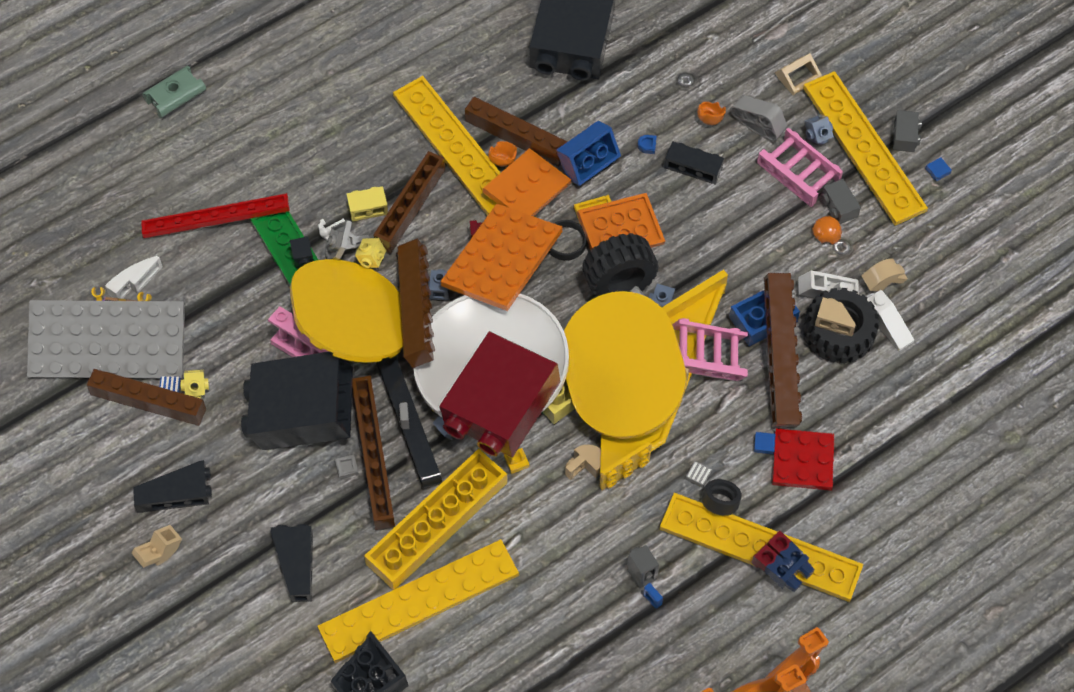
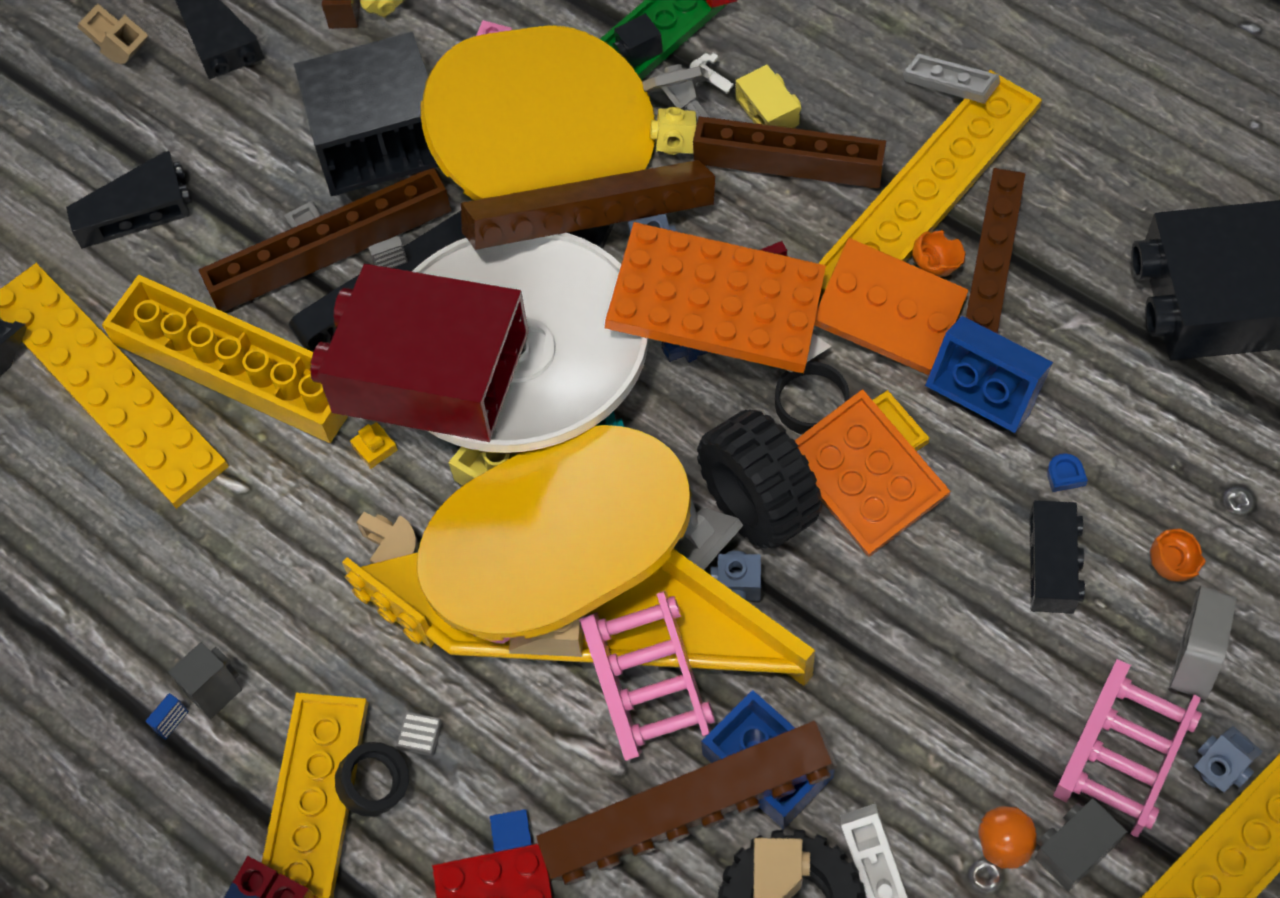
camera: 80 degrees right, 0 degrees up
none -> light grey tile [903,53,1000,104]

